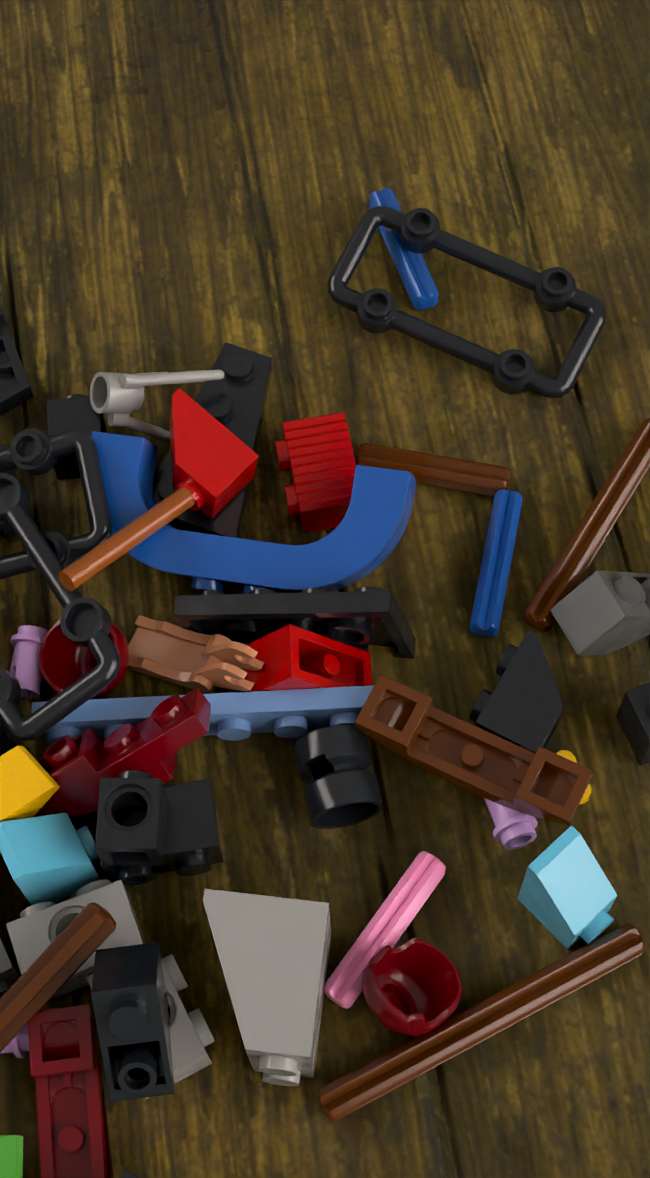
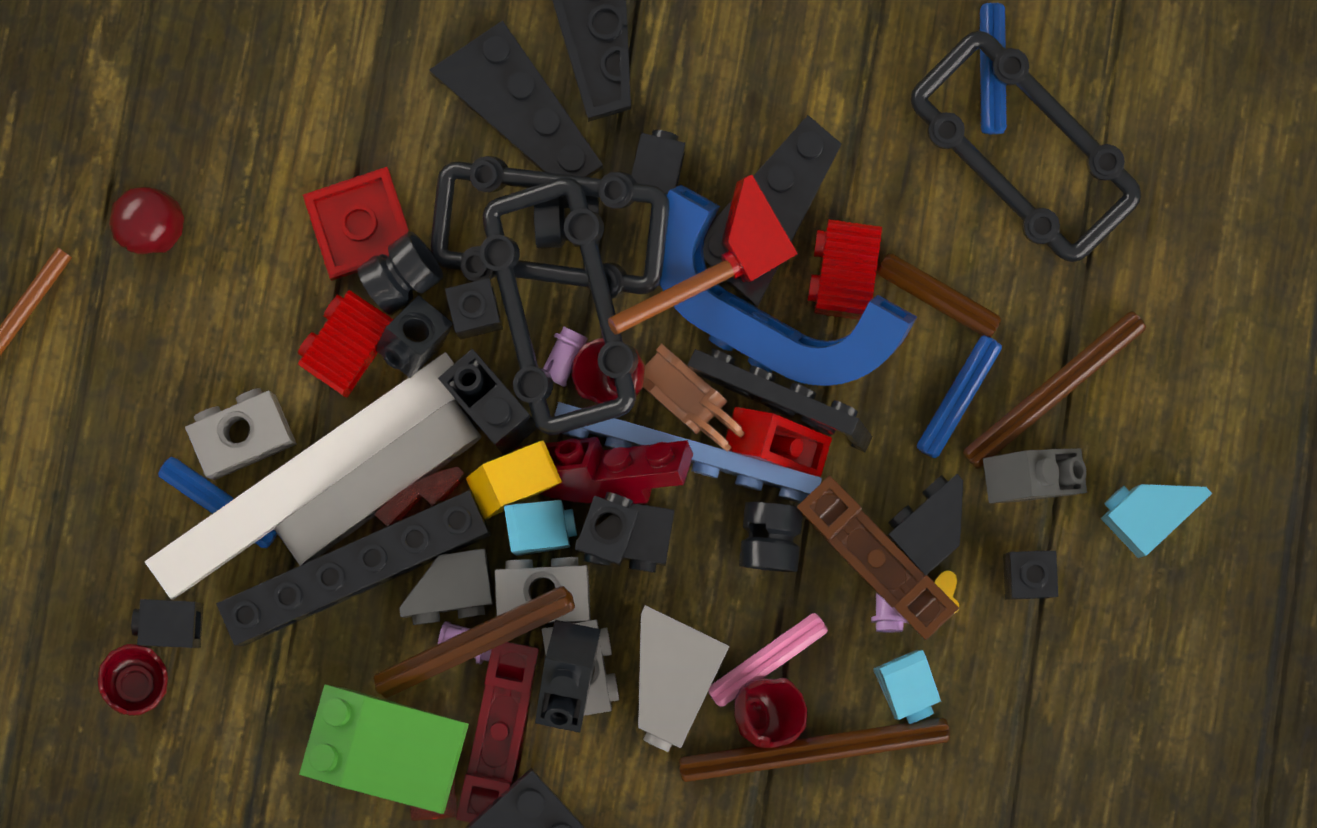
camera: 20 degrees right, 20 degrees up
light grey plant [90,370,224,442] -> none

